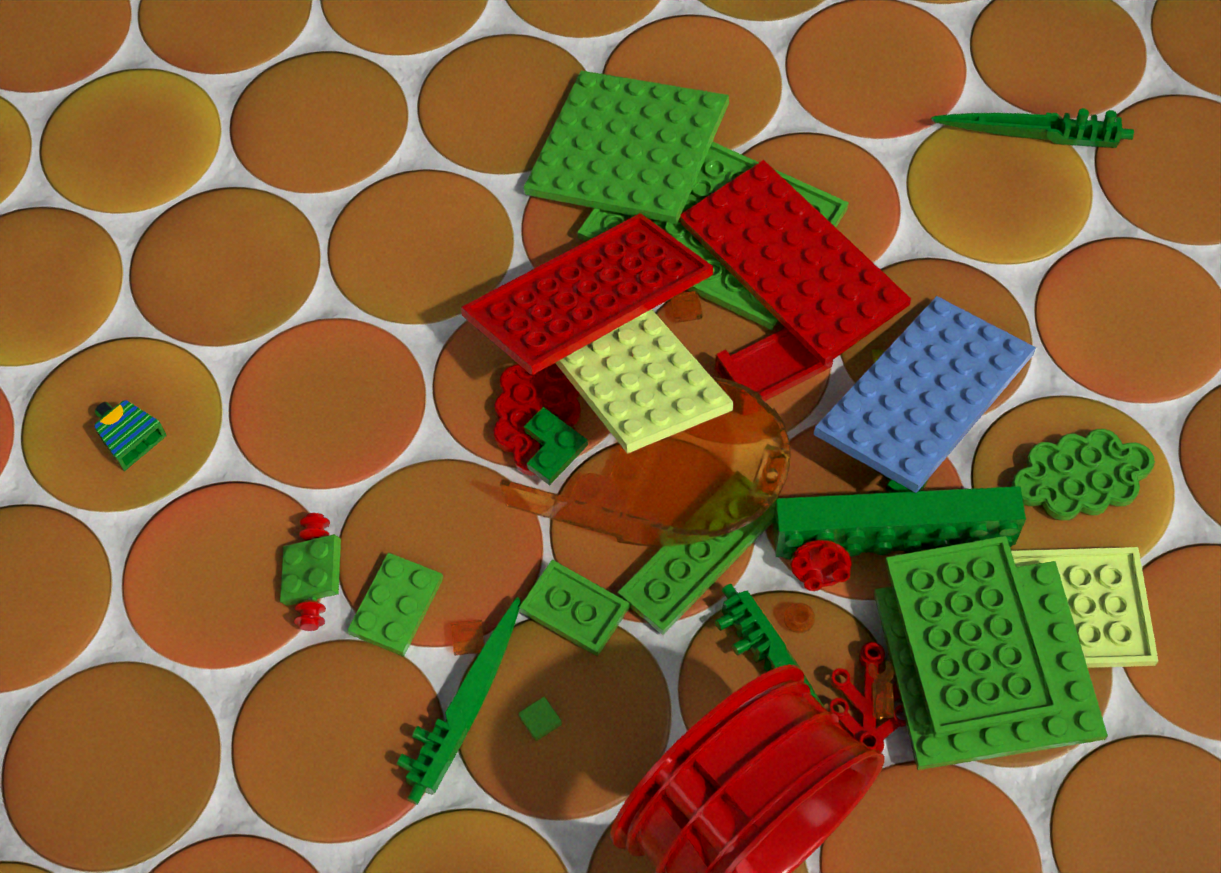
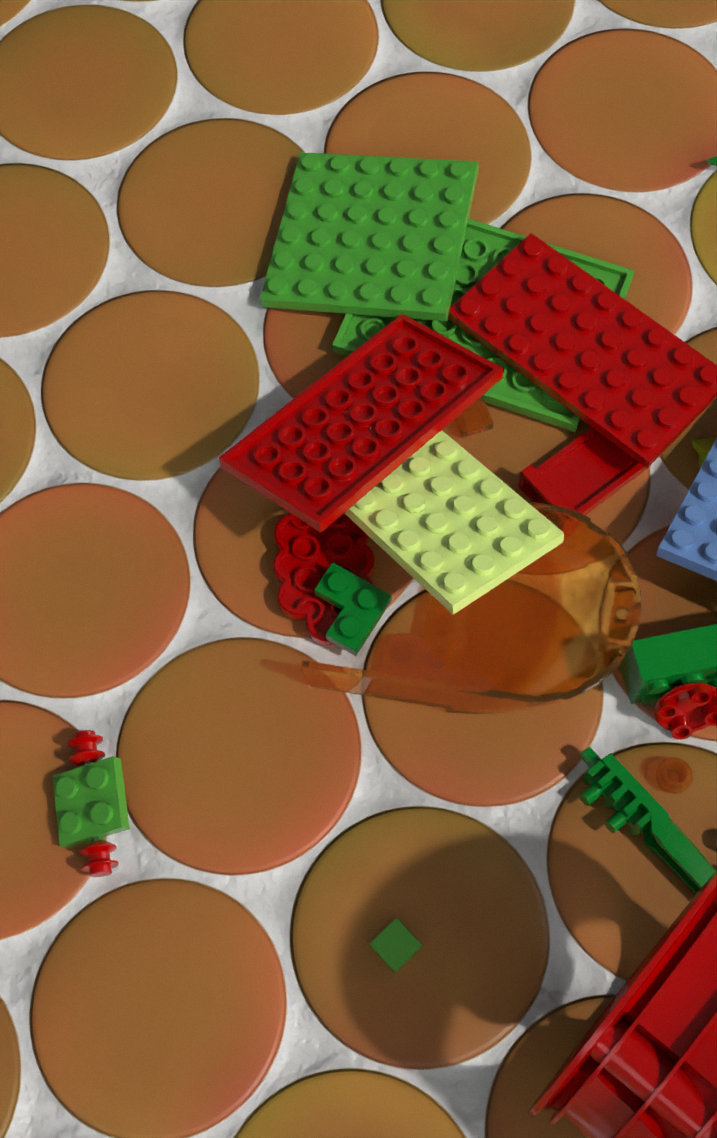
camera: 10 degrees left, 5 degrees up
bright green plate [347,553,444,657] -> none
green piece [396,597,521,805] -> none
clear orange tile [451,620,484,656] -> none
bright green plate [519,559,630,657] -> none
bright green plate [618,472,776,635] -> none

